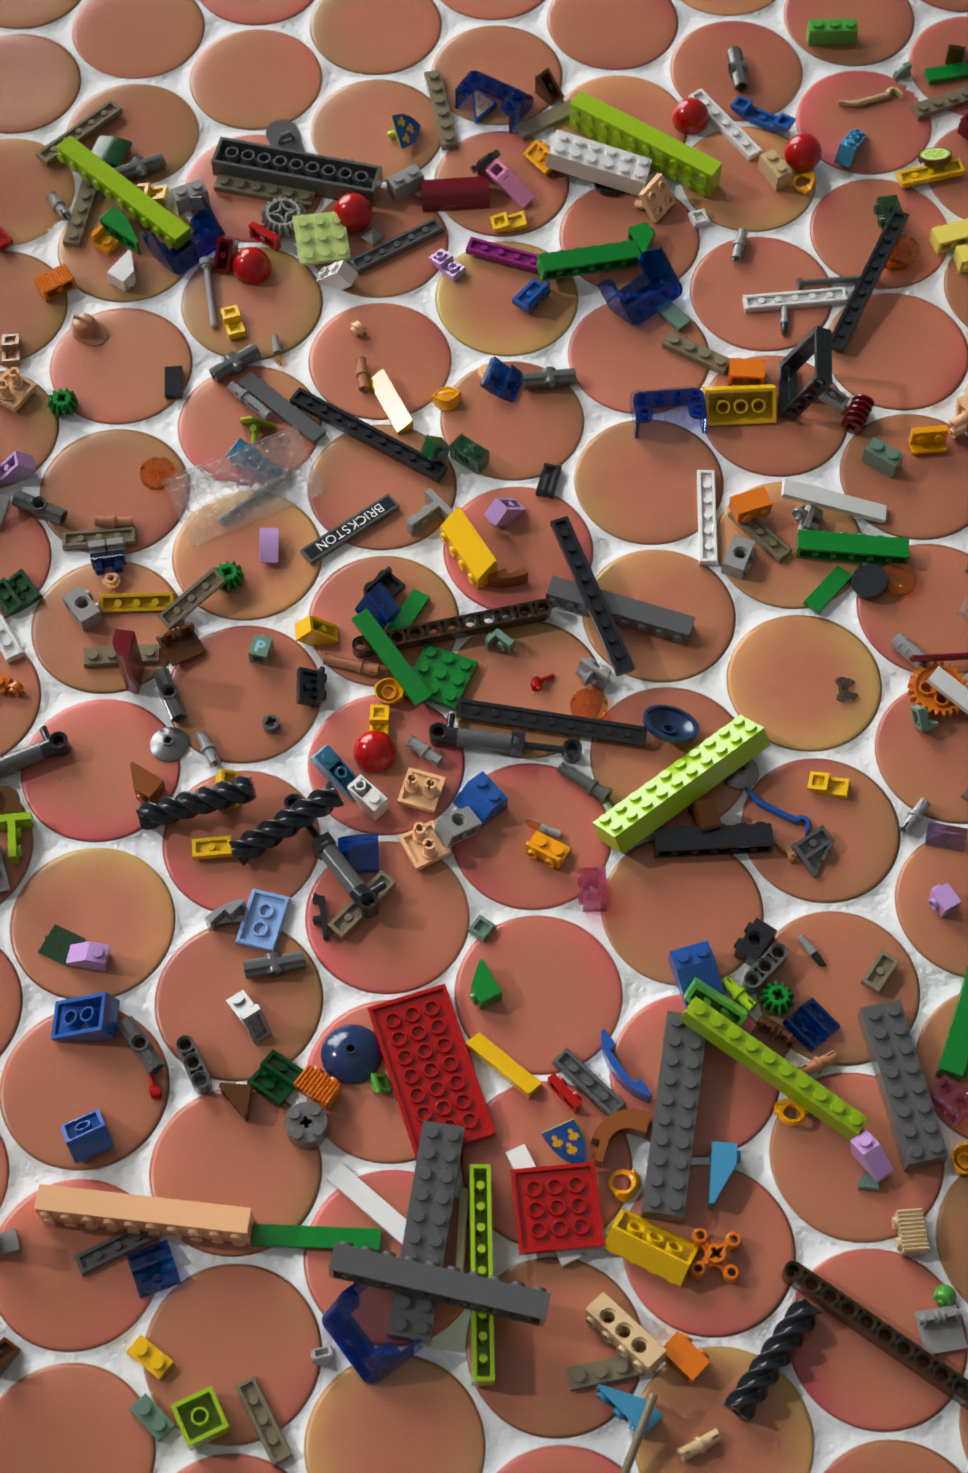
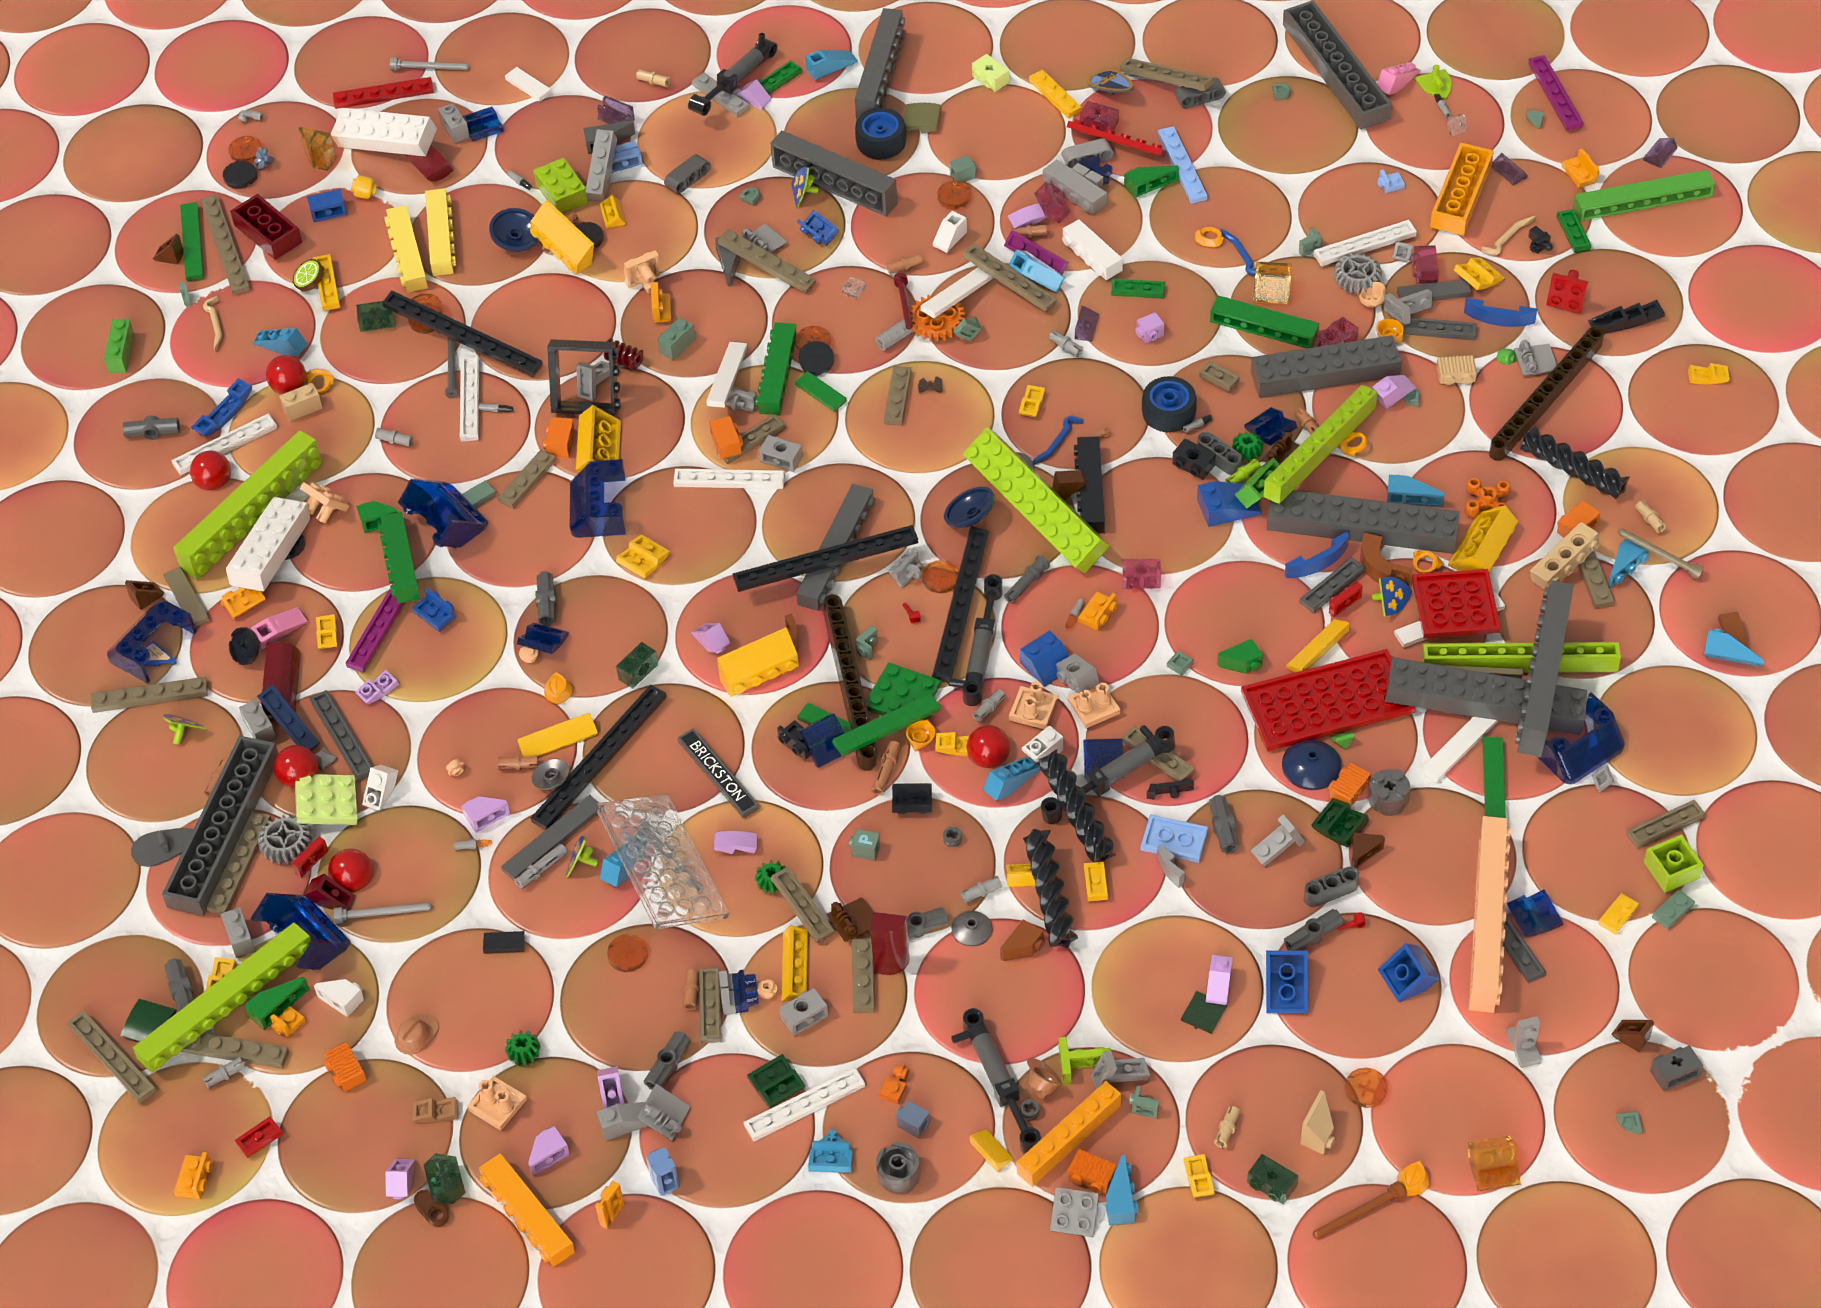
camera: 85 degrees left, 10 degrees down
dark grey piece [209,344,261,383] -> none
yellow slope [220,305,246,340] -> none
yellow slope [295,615,339,646] -> none
light grey bracket [406,488,453,536] -> none
dark green brick [421,435,451,463] -> none
black tile [536,463,562,499] -> none
white tile [688,208,710,229] -> none
dark grey wing [791,825,835,877] -> none
none -> dark blue plate [257,684,320,751]
none -> lavender slope [462,796,510,832]
none -> flat silver dish [532,759,570,790]
none -> yellow slope [616,534,670,579]
none -> dark tan plate [884,366,912,426]
none -> black wheel [1142,376,1197,433]

